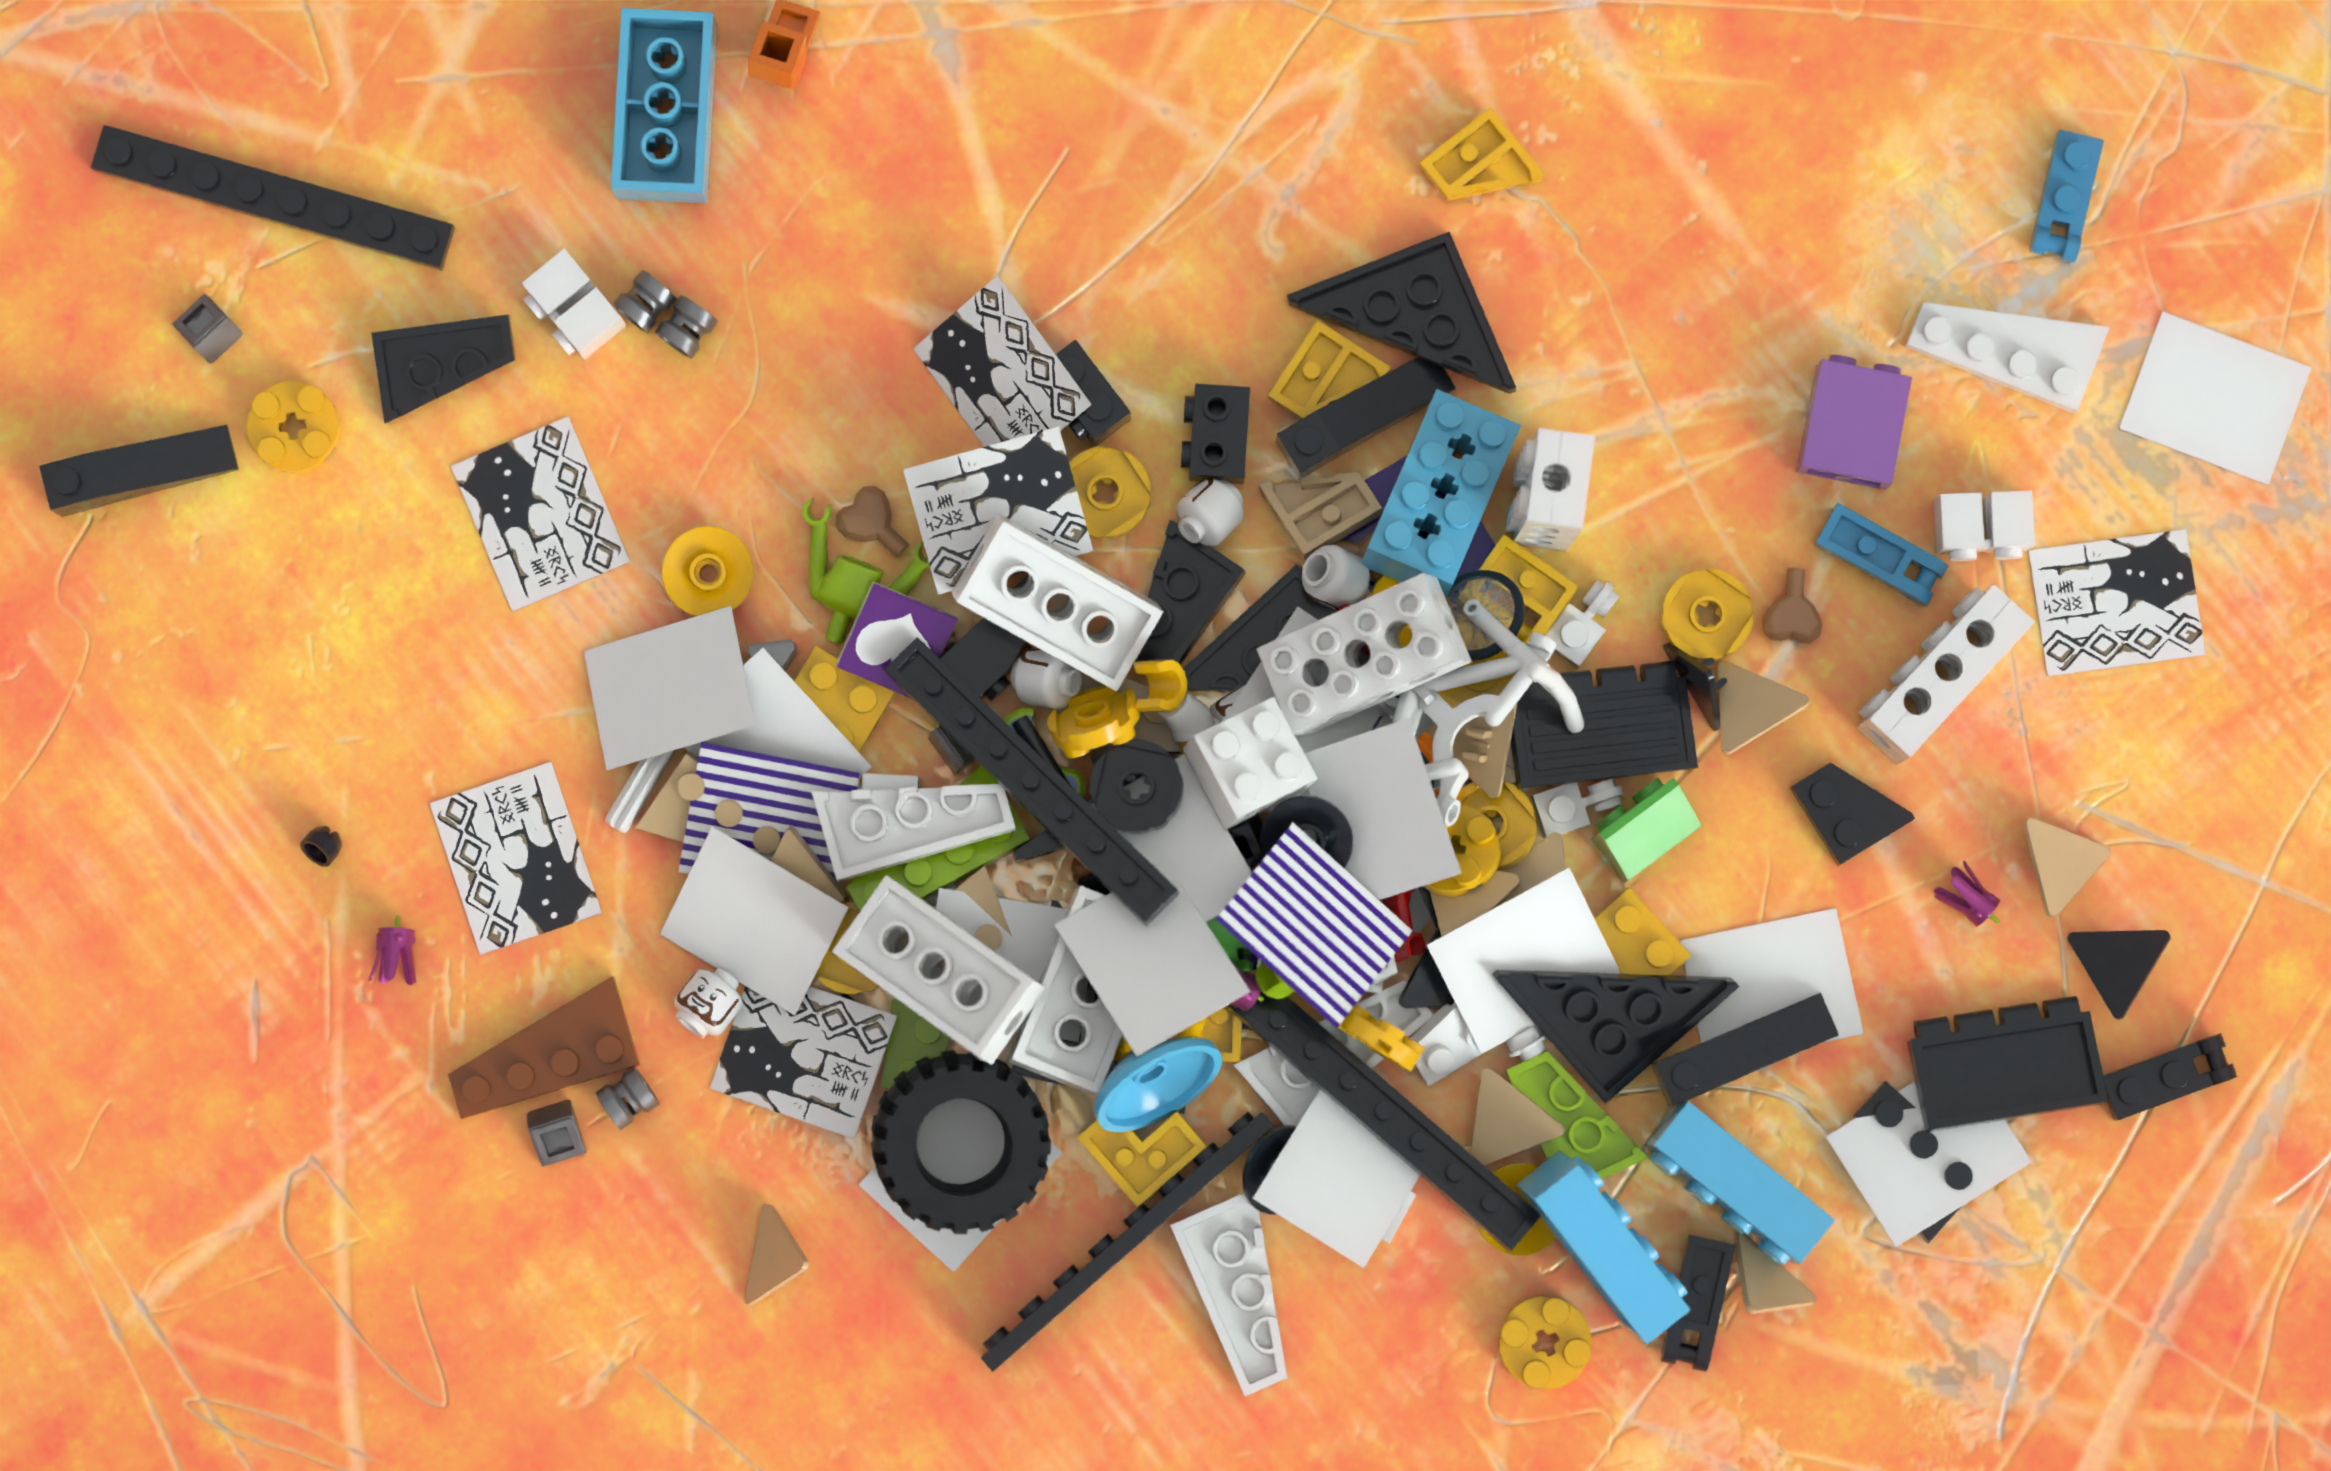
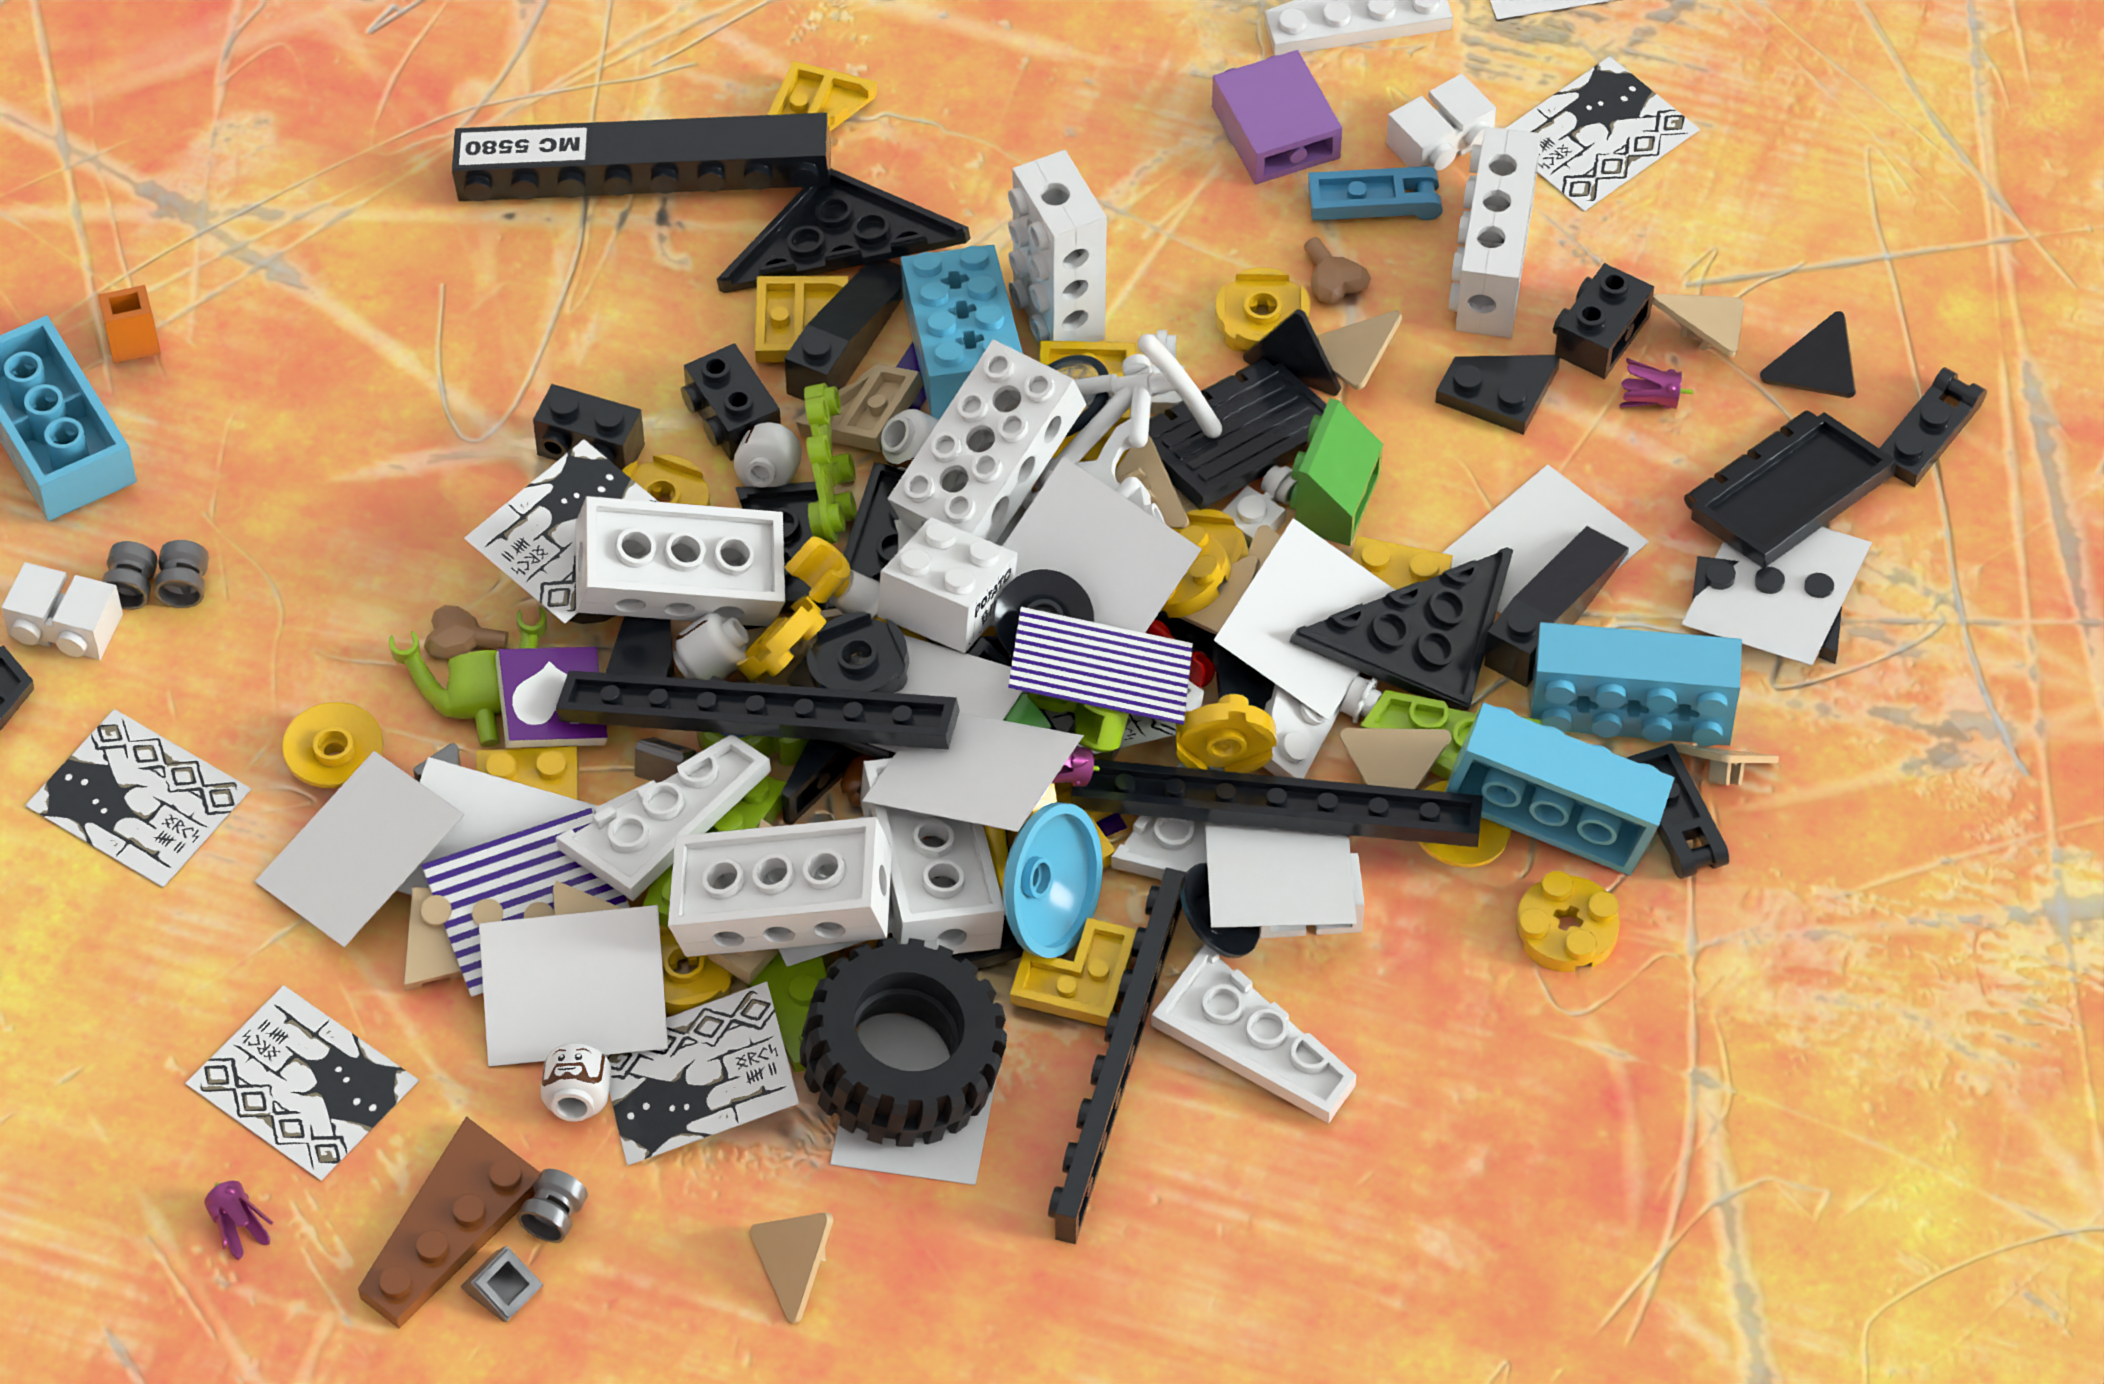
camera: 30 degrees left, 30 degrees down
black hinge [300,826,342,867] -> none
white axle [605,750,676,833] -> none
sticker [913,275,1092,447] -> none
none -> black brick [452,113,831,201]
none -> lime plant [804,383,857,544]
none -> black brick [1553,263,1655,379]

